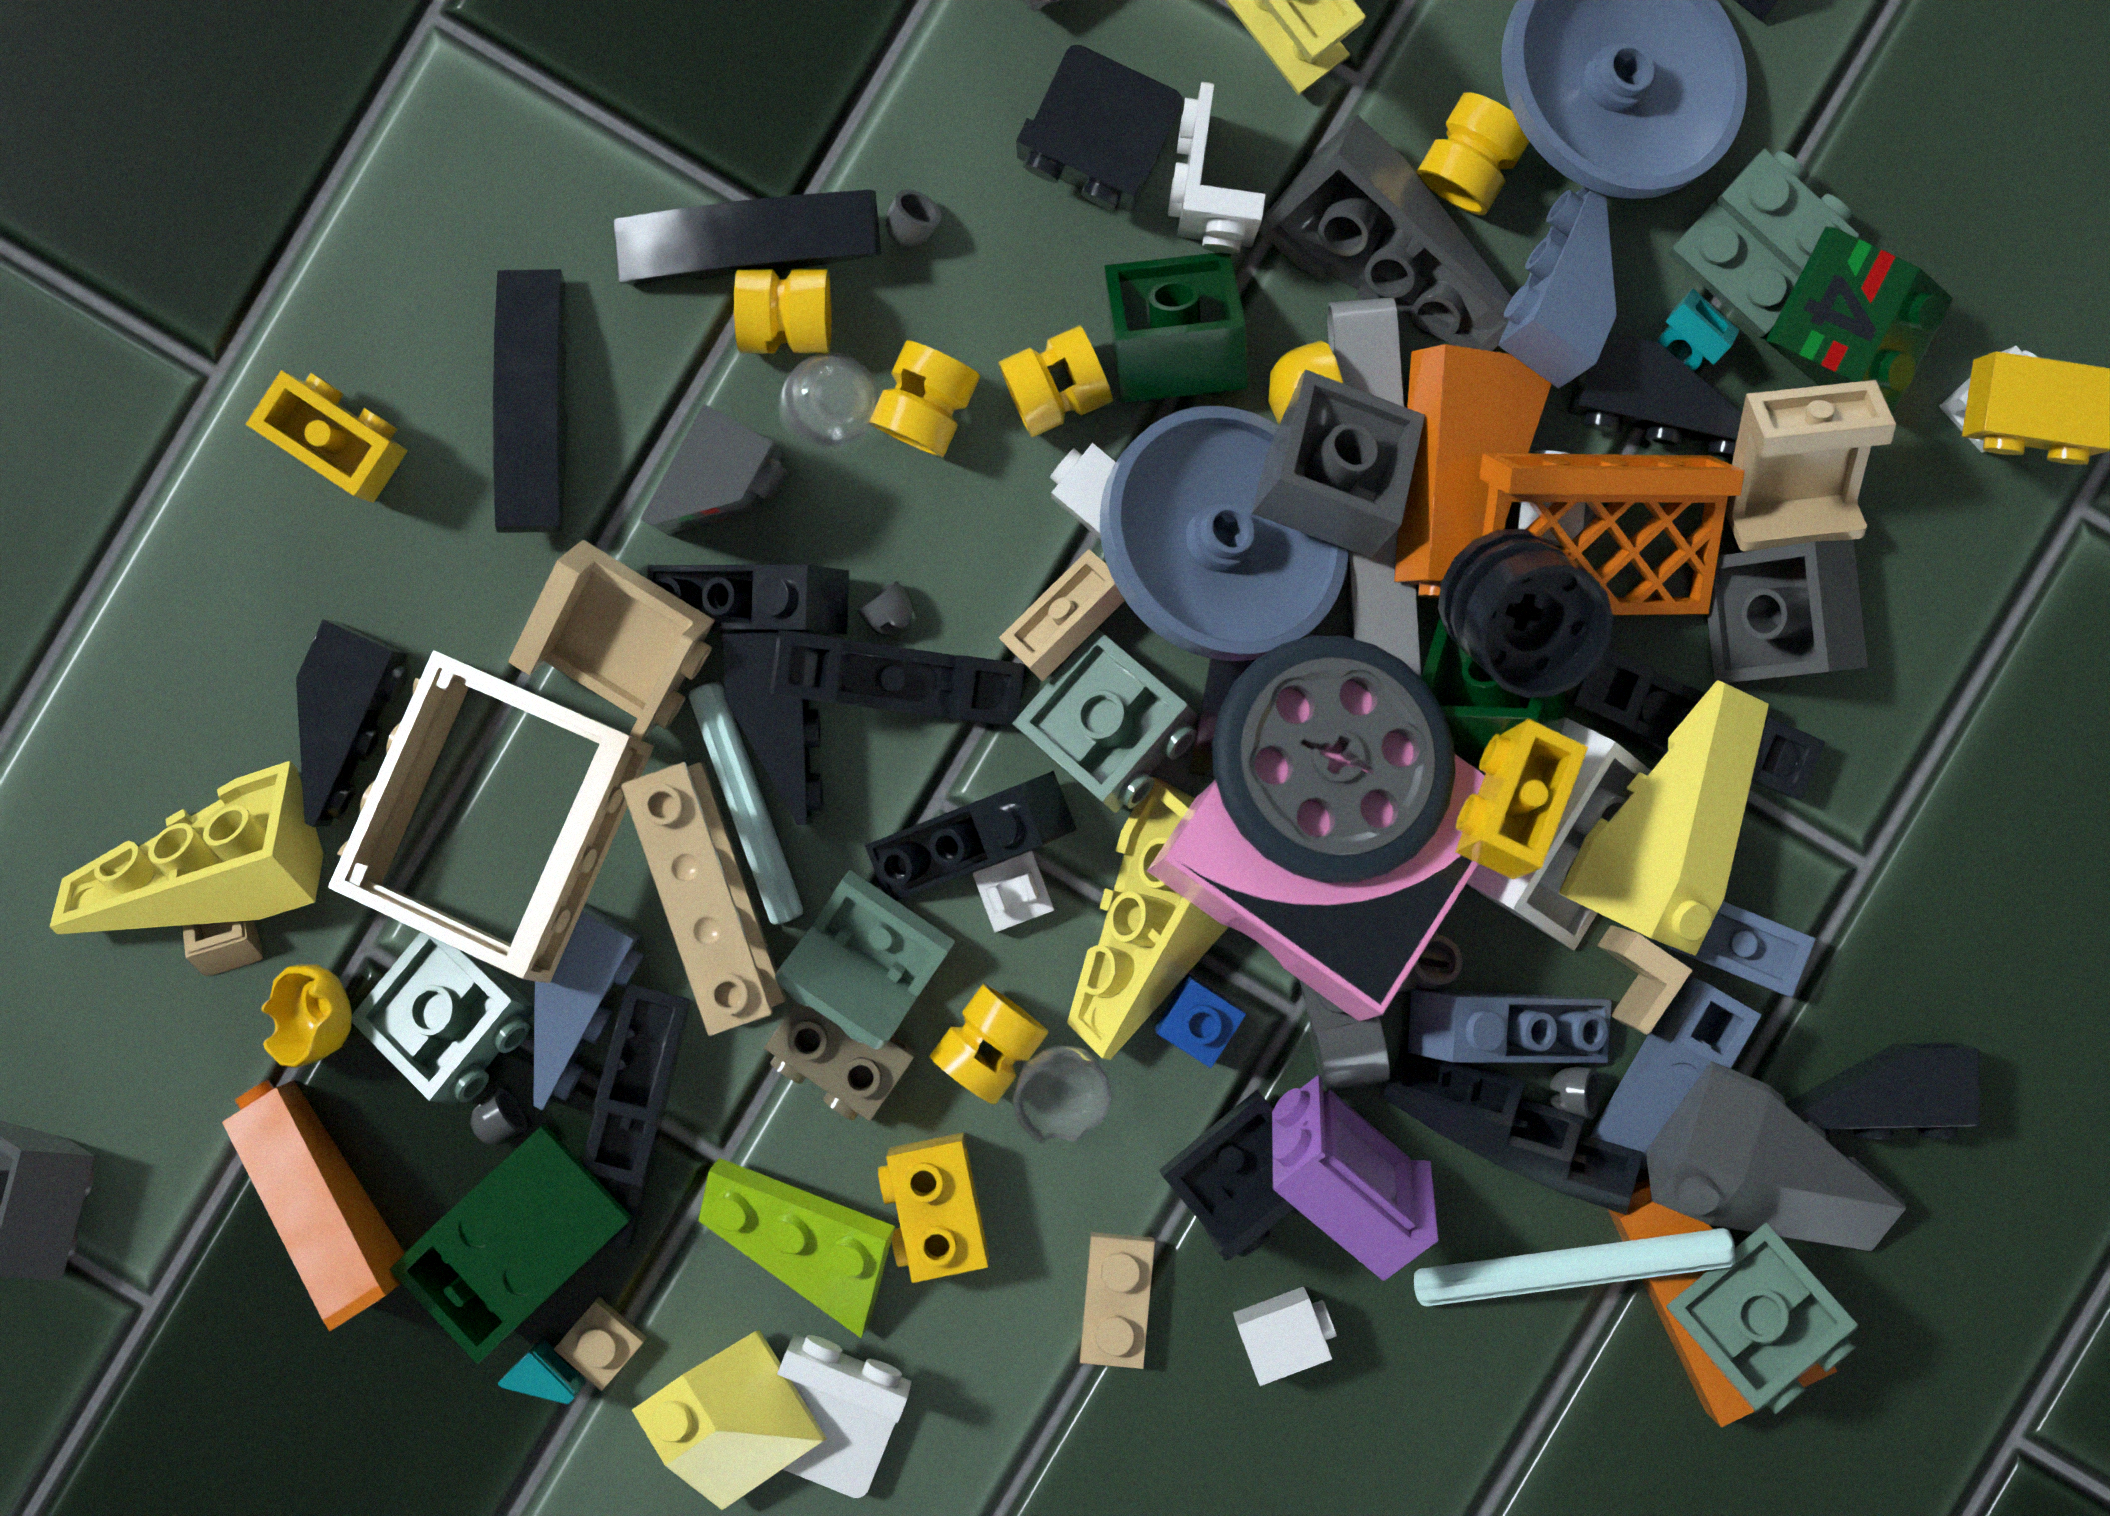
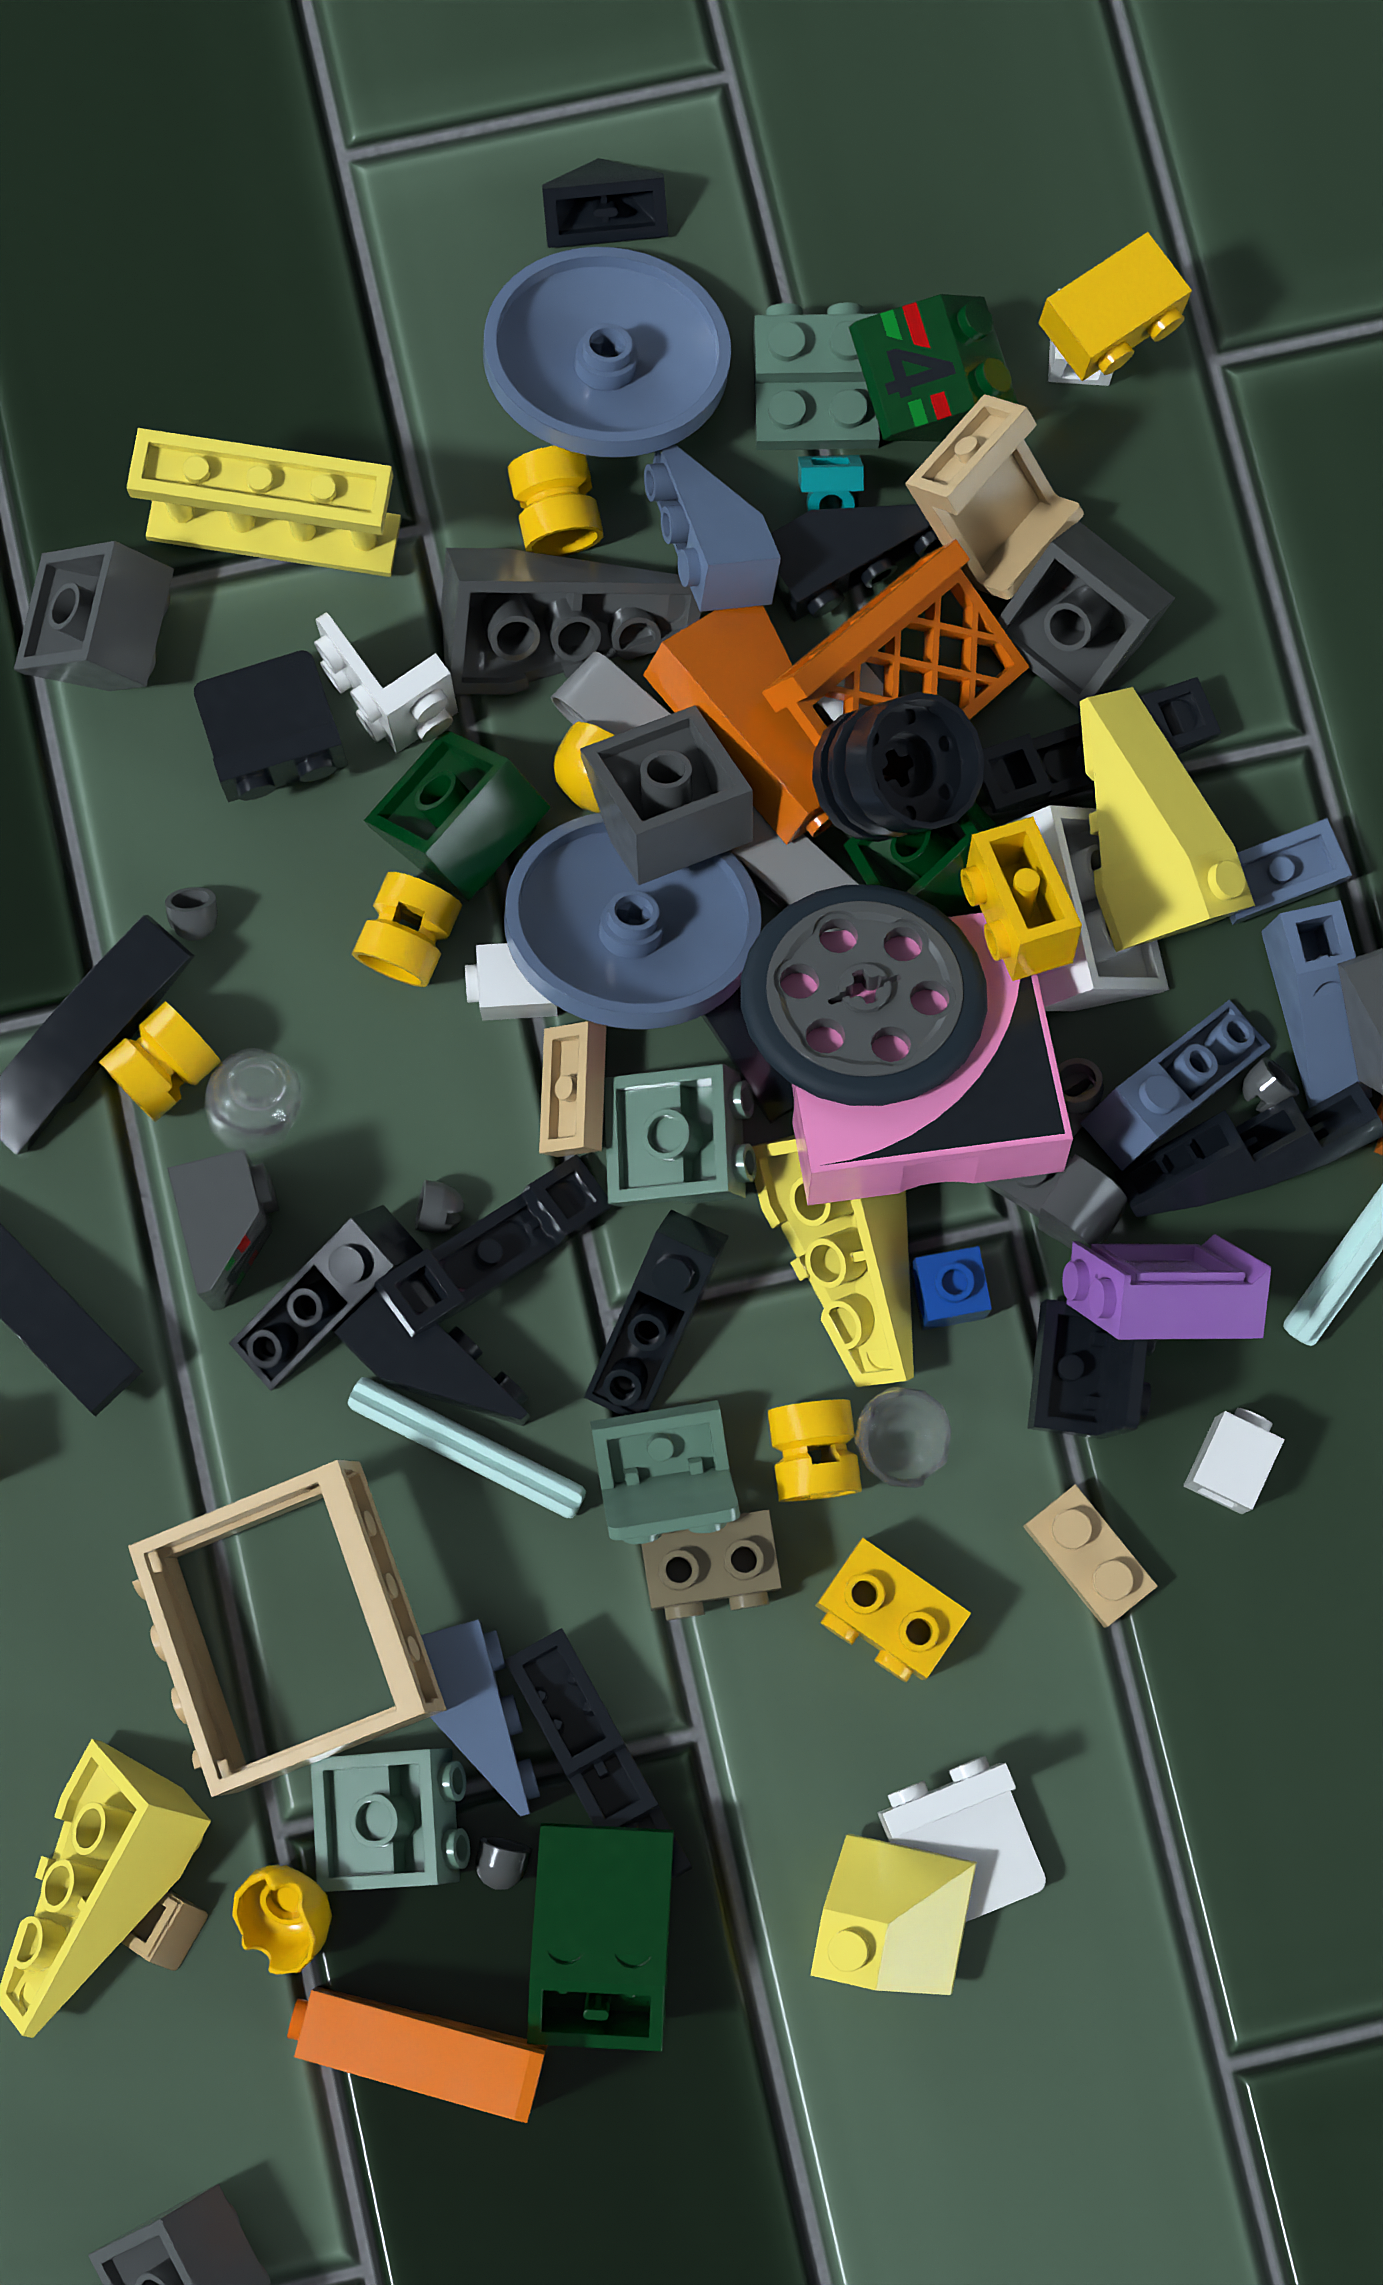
camera: 50 degrees left, 10 degrees down
black slope [296,619,408,827] -> none
teal slope [497,1339,585,1404] -> none
tan panel [508,540,715,740] -> none
tan plate [554,1297,647,1391] -> none
tan fence [621,762,787,1036] -> none
lime wing [698,1158,895,1338] -> none
yellow wheel [868,340,981,458] -> none
white tile [972,850,1054,932] -> none
tan panel [1597,925,1692,1035] -> none

